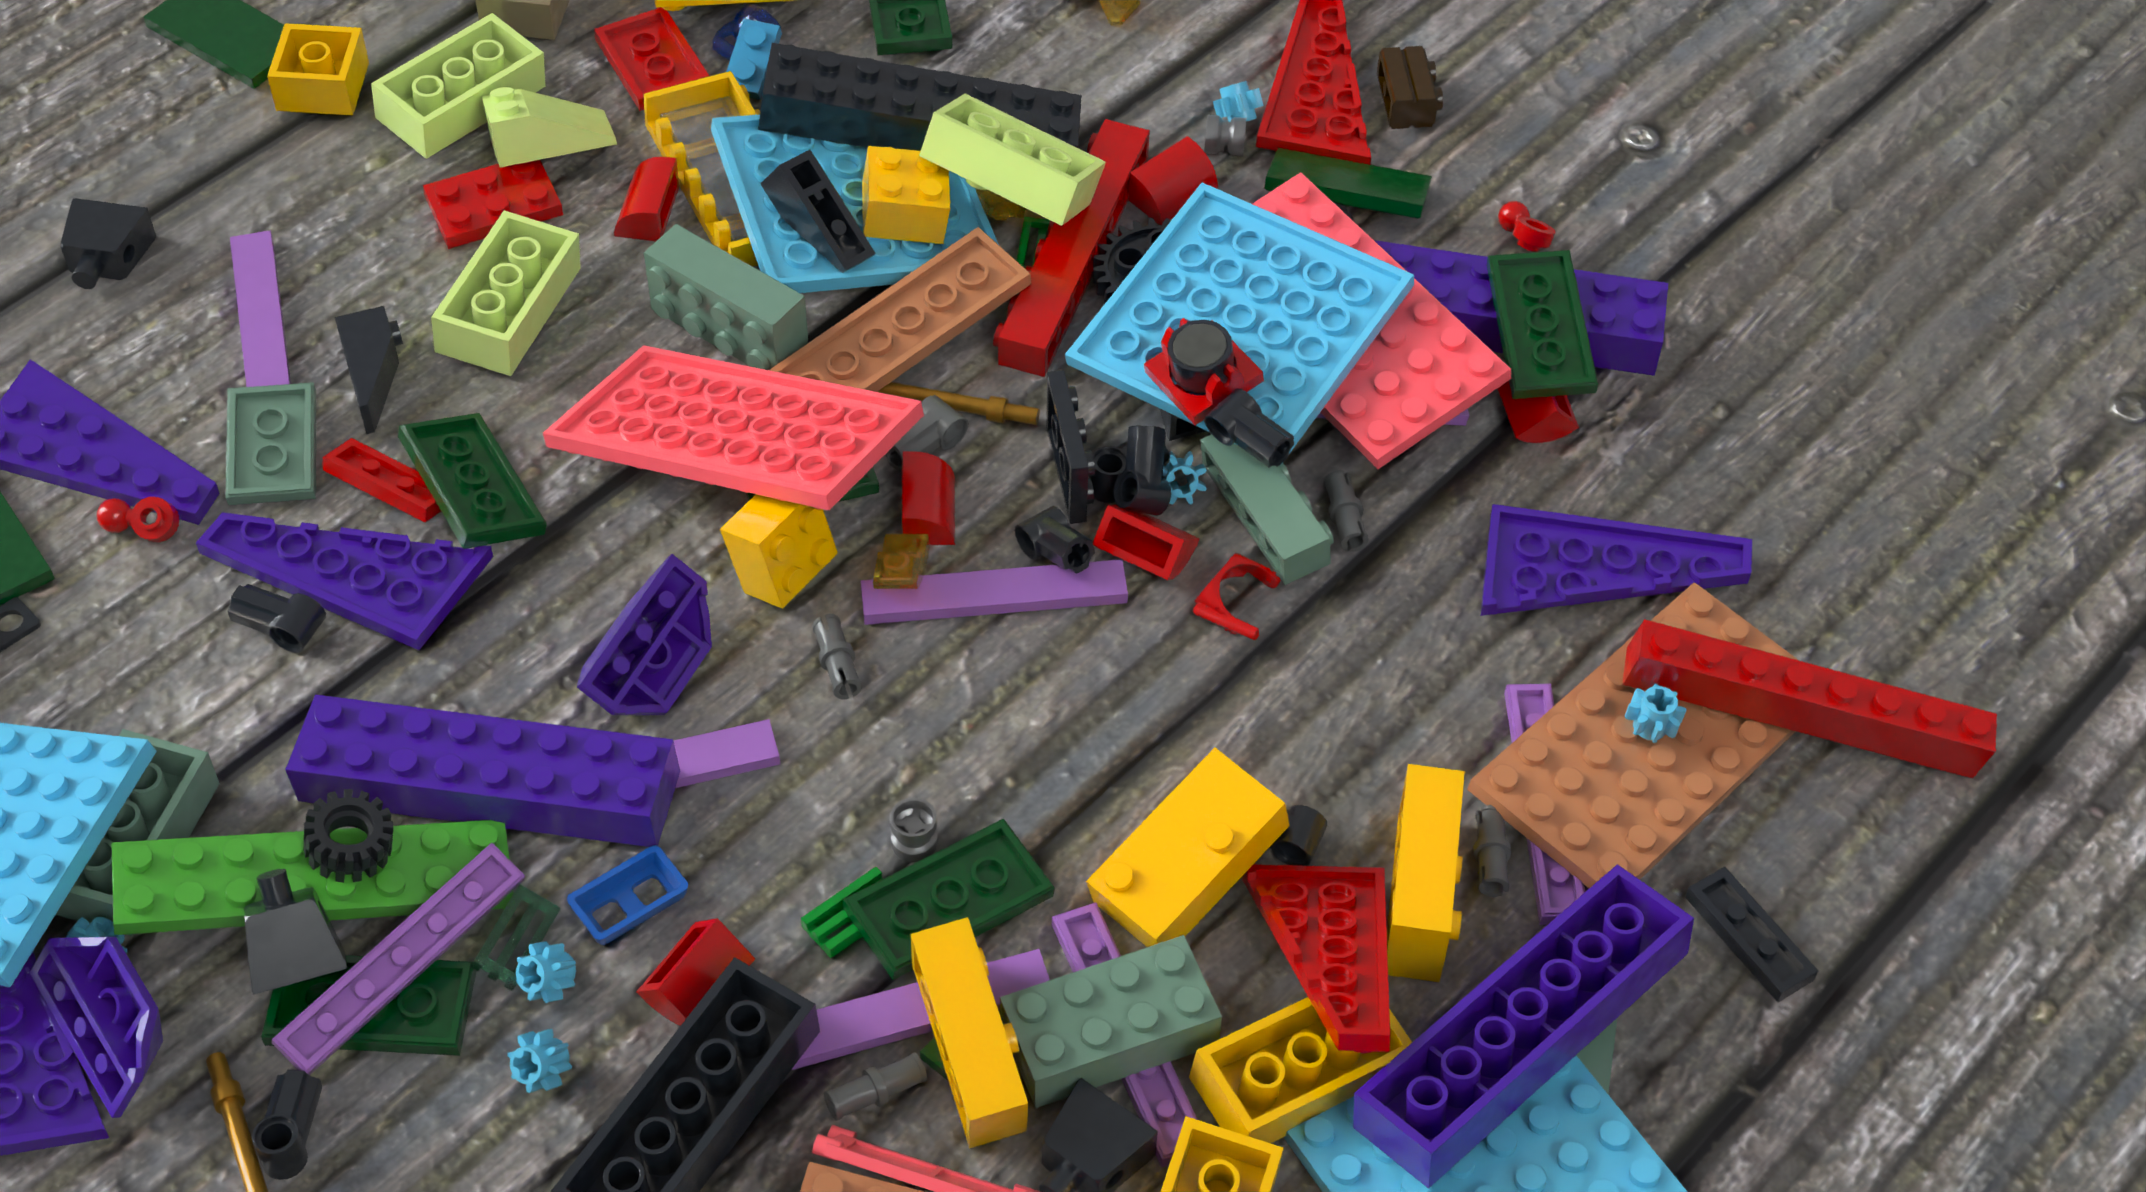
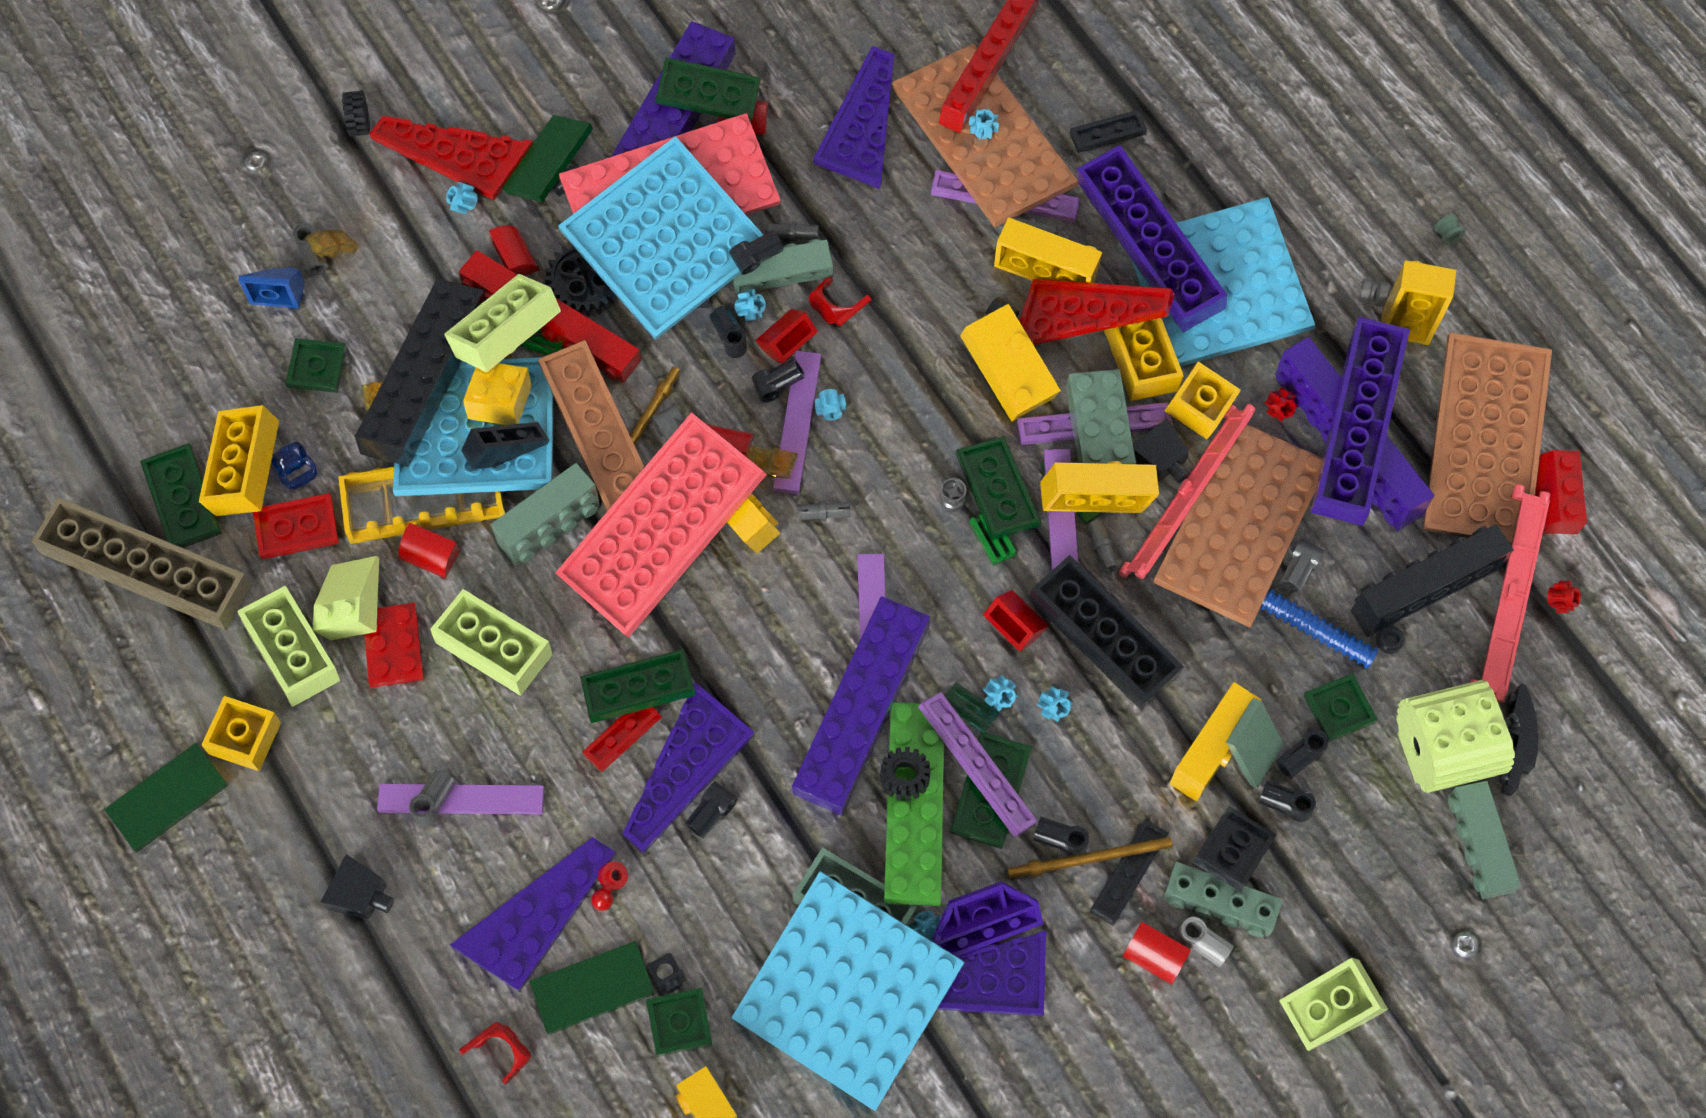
camera: 75 degrees left, 15 degrees up
sand green tile [225,382,316,505] -> none
black torso [244,869,347,995] -> none
black slope [334,306,403,434] -> none
blue piece [567,845,688,945] -> none
dark purple wedge [577,554,712,716] -> none
dark azure plate [726,18,782,100] -> none
black plate [1046,370,1095,524] -> none
black piece [1113,425,1171,516] -> none
piece [1144,318,1264,425] -> none
flat silver wheel [1204,115,1247,157] -> none
dark brown brick [1377,46,1443,129] -> none
red plate [1498,201,1556,252] -> none
none -> dark grey piece [409,770,456,827]
none -> medium azure gear [815,389,846,421]

